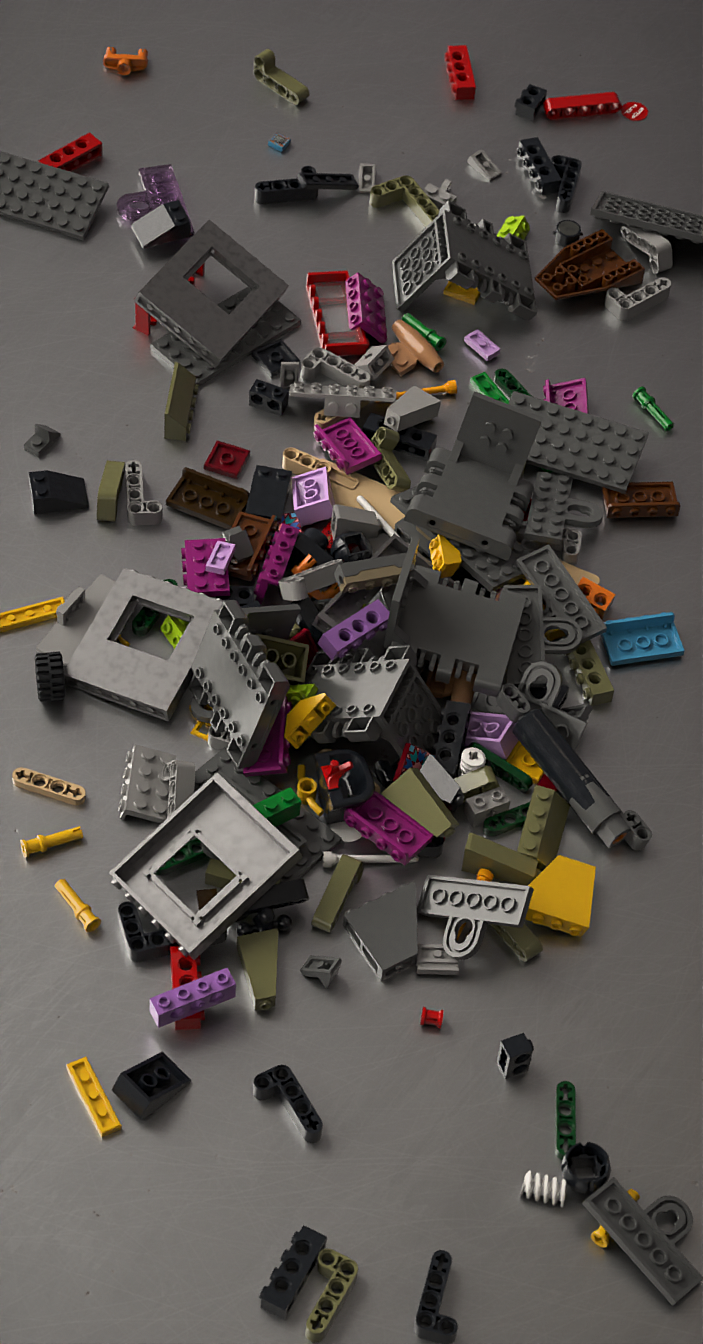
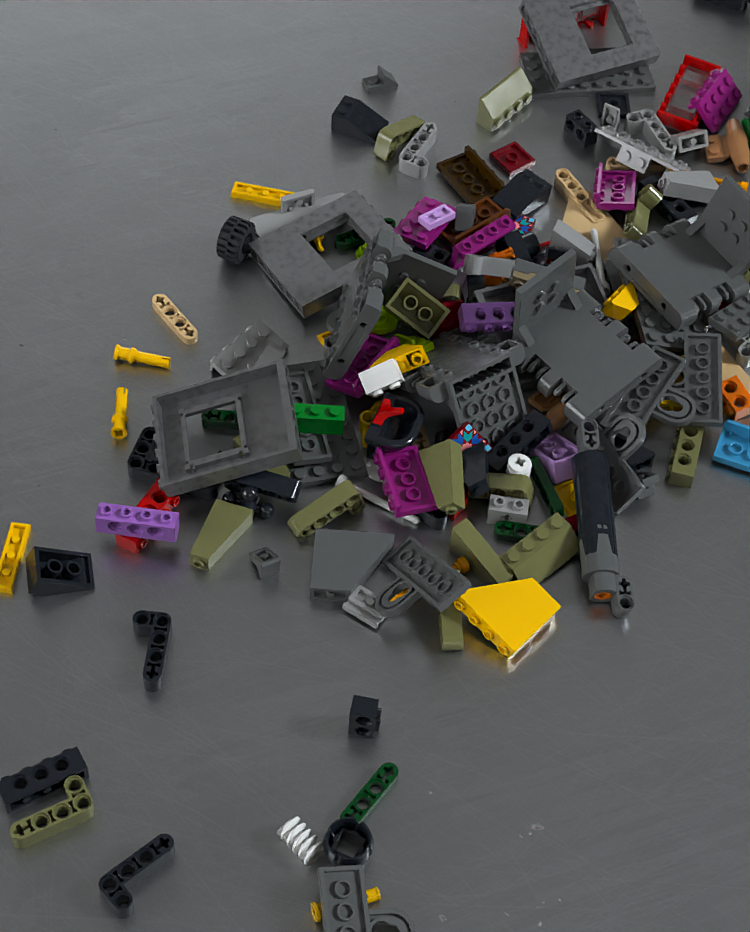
camera: 35 degrees right, 0 degrees up
lavender slope [292,467,335,527] -> none
red bush [420,1007,444,1028] -> none
none -> white brick [358,358,405,398]

